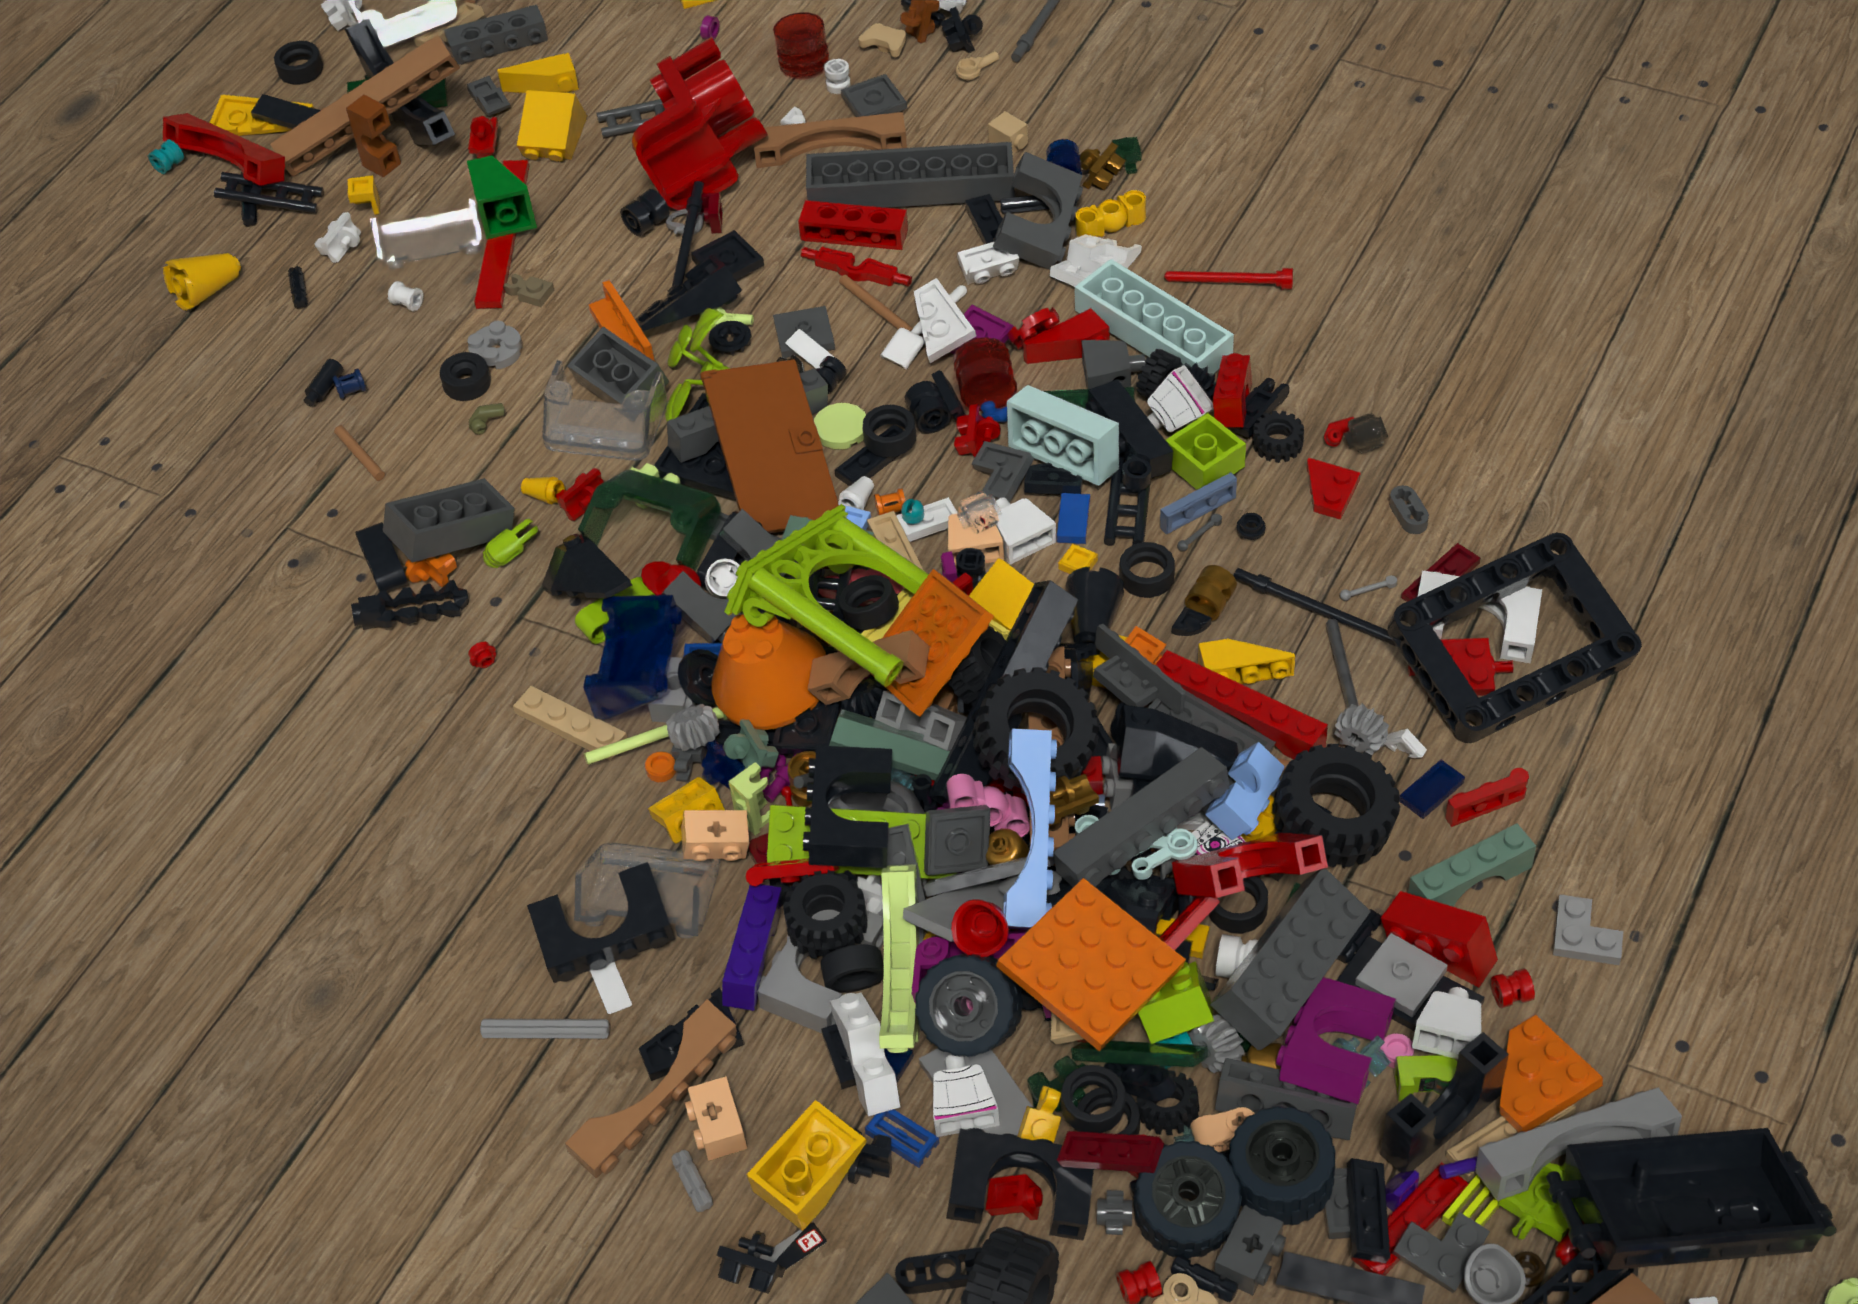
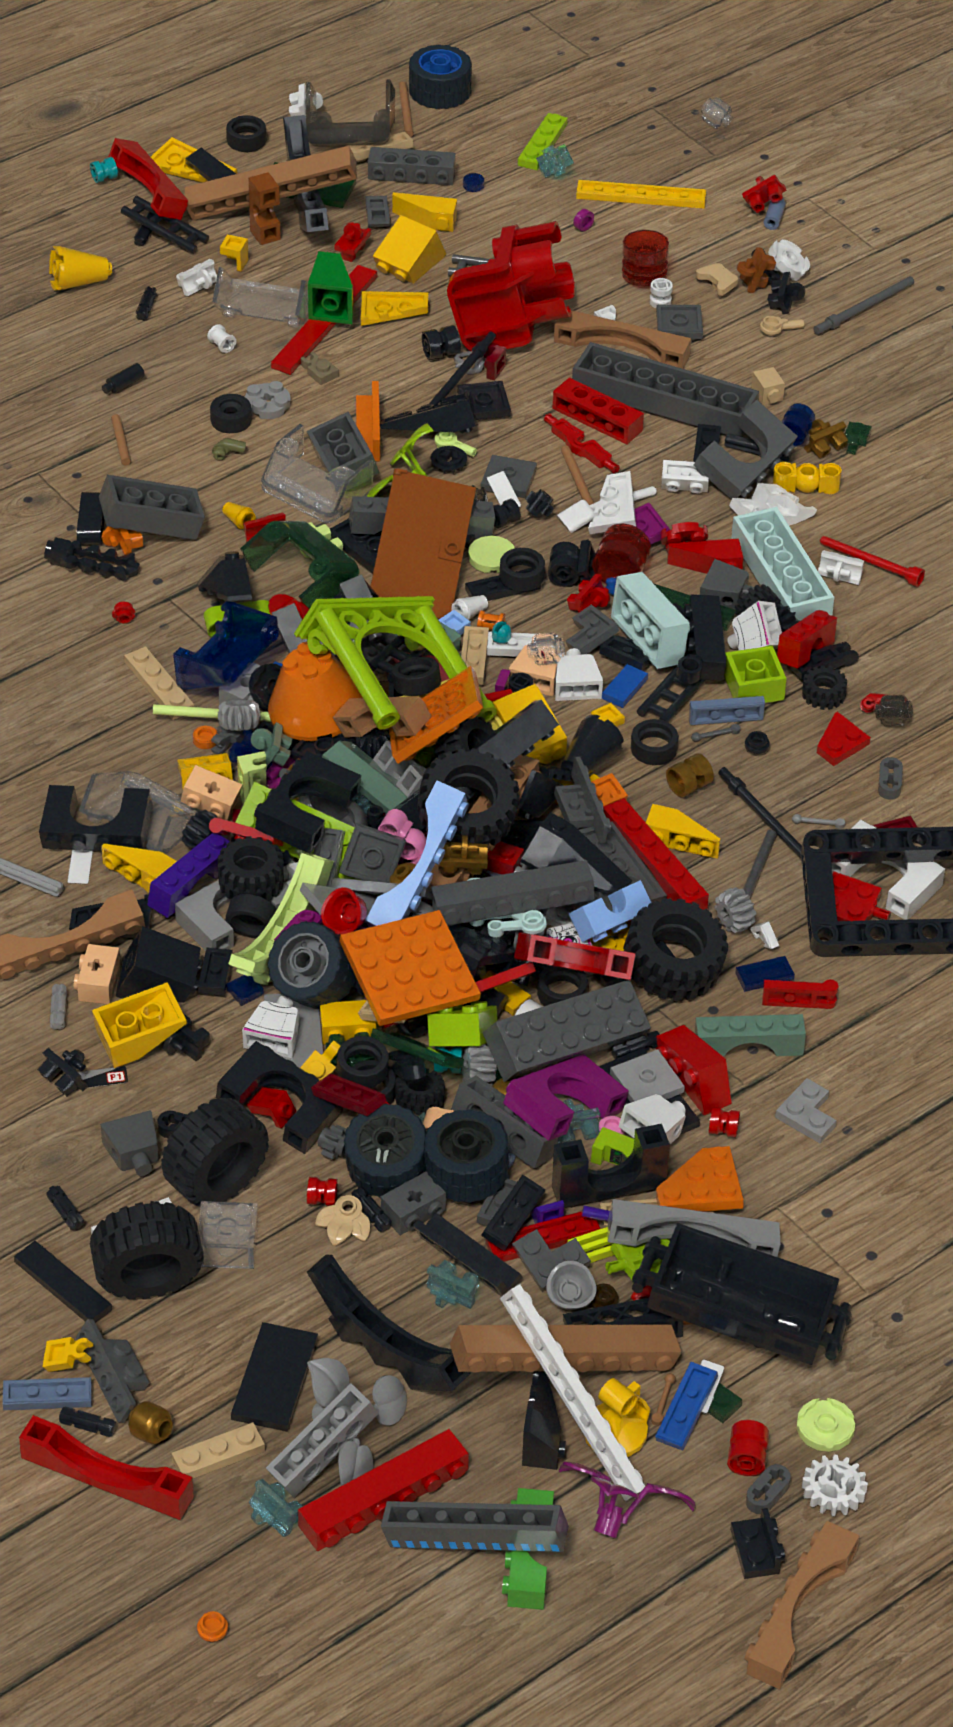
camera: 20 degrees right, 5 degrees down
dark blue bush [332,368,367,399] -> none
lime arm [483,519,538,568] -> none
white arch [830,992,900,1116] -> none
blue tile [865,1109,939,1168] -> none
black tile [1171,607,1212,636] -> none
none -> yellow slope [102,844,177,893]
none -> black slope [115,926,202,1003]
none -> black gear [181,809,220,850]
none -> yellow brick [320,1000,376,1045]
none -> yellow wing [361,291,428,326]
none -> clear blue tile [463,173,484,192]
none -> black gear [525,489,555,518]
none -> white hips [818,550,864,585]

